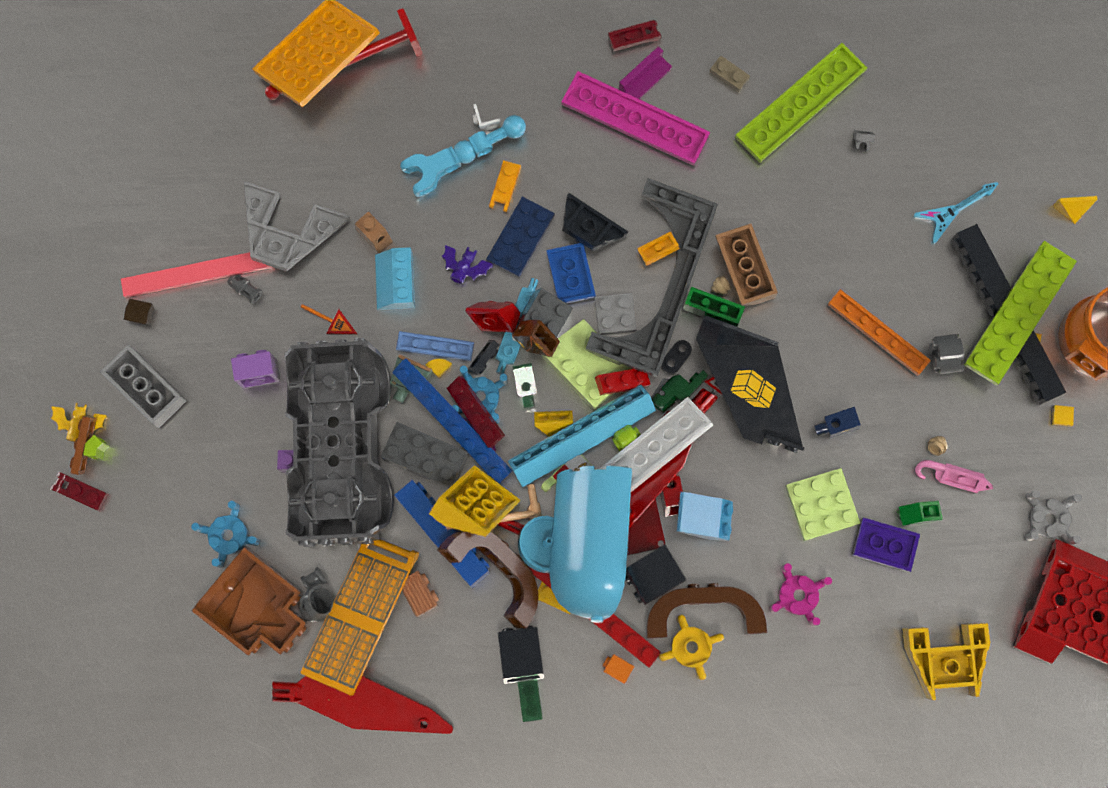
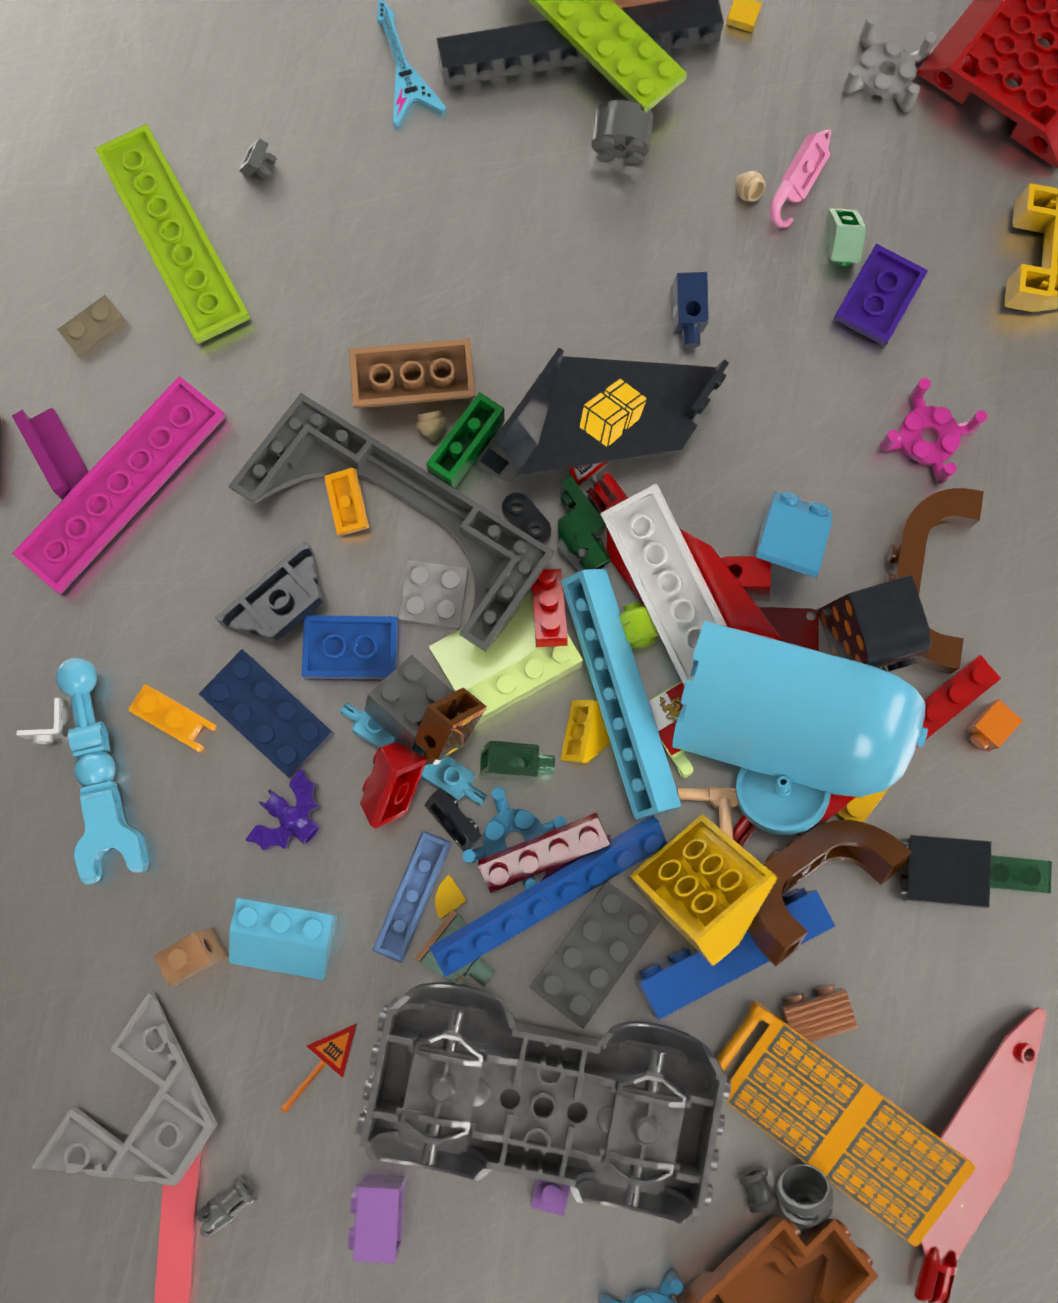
camera: 80 degrees left, 0 degrees up
yellow plate [658,615,724,680] -> none
yellowish green plate [785,468,861,541] -> none
orange plate [828,289,931,376] -> none

